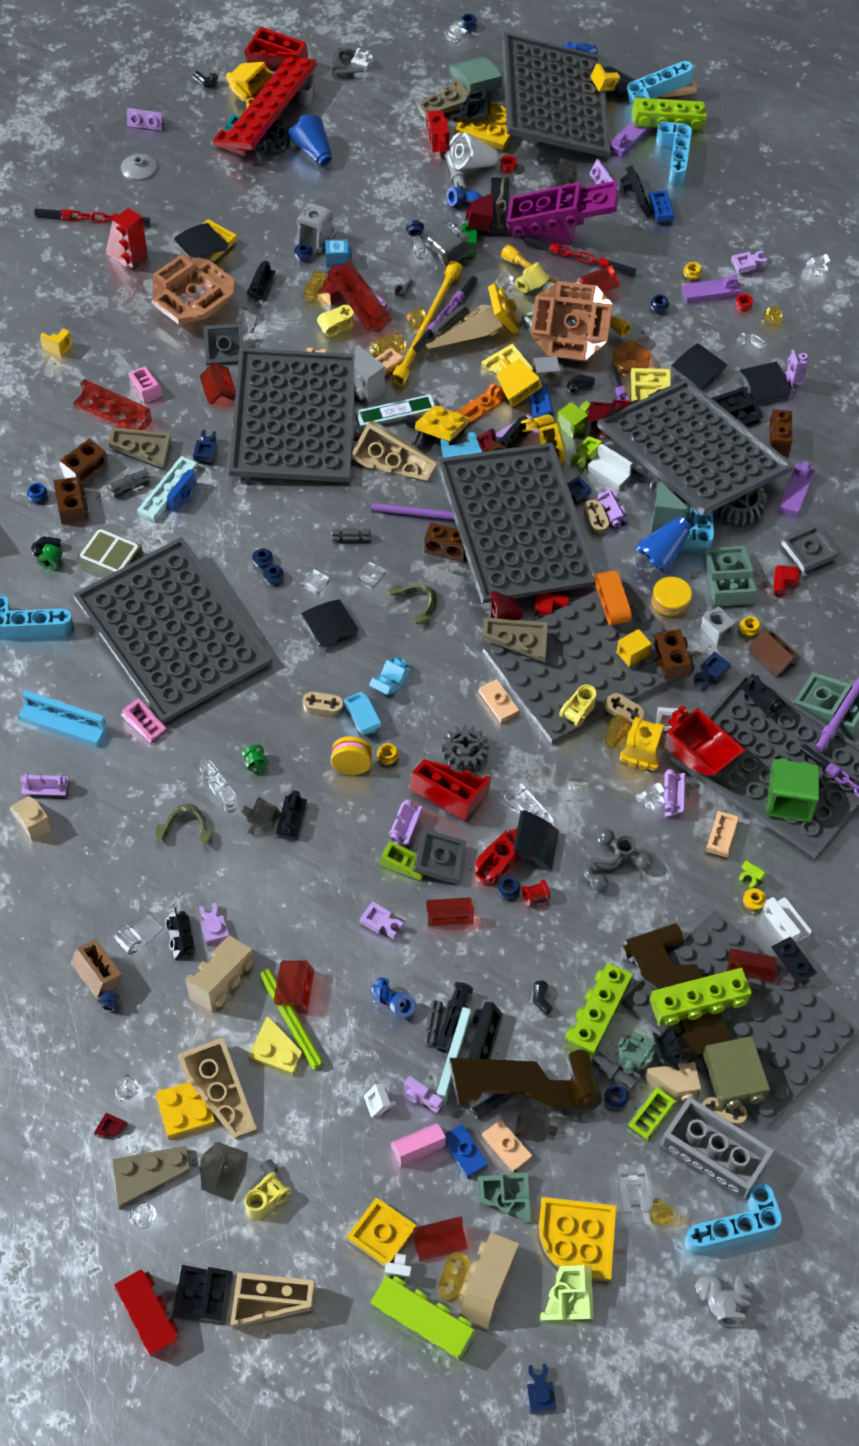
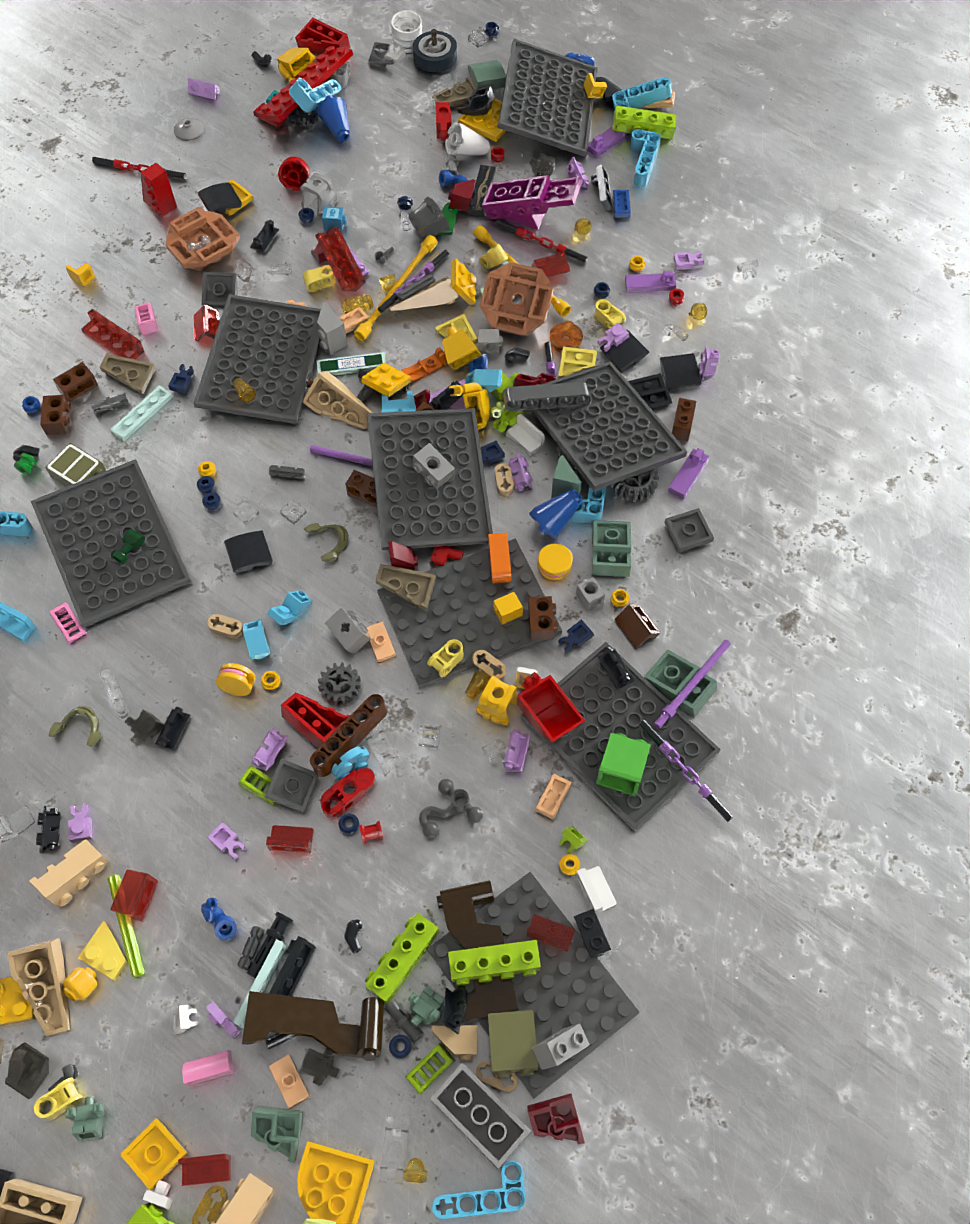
camera: 10 degrees right, 5 degrees up
blue plate [167,469,196,512] -> none
green wheel [242,745,268,772] -> none
clear yellow beam [303,270,326,302] -> none
blue plate [444,1124,488,1179] -> none
black slope [513,810,559,871] -> none
red piece [773,565,802,597] -> none
none -> yellow head [63,967,97,1002]
none -> sand green piece [66,1097,105,1141]
none -> dark green leg [111,529,145,565]
none -> yellow plate [198,461,216,477]
none -> clear yellow cone [233,378,256,403]
none -> red cylinder [278,157,310,191]
none -> medium azure beam [289,78,341,113]
none -> reddish brown beam [309,694,388,777]
none -> light grey brick [325,608,371,654]
none -> medium azure plate [331,746,370,780]
none -> white wheel [391,10,422,53]
none -> light grey brick [412,443,455,489]
none -> black wheel [413,29,457,72]
none -> medium azure slope [465,369,502,392]
none -> yellowish green arm [490,401,506,418]
none -> dark grey beam [502,382,591,411]
none -> dark red slope [527,1093,585,1144]
none -> light grey brick [532,1023,590,1070]
none -> clear yellow tile [574,218,592,235]
none -> light yellow piece [594,299,626,330]
none -> lavender plate [597,323,629,352]

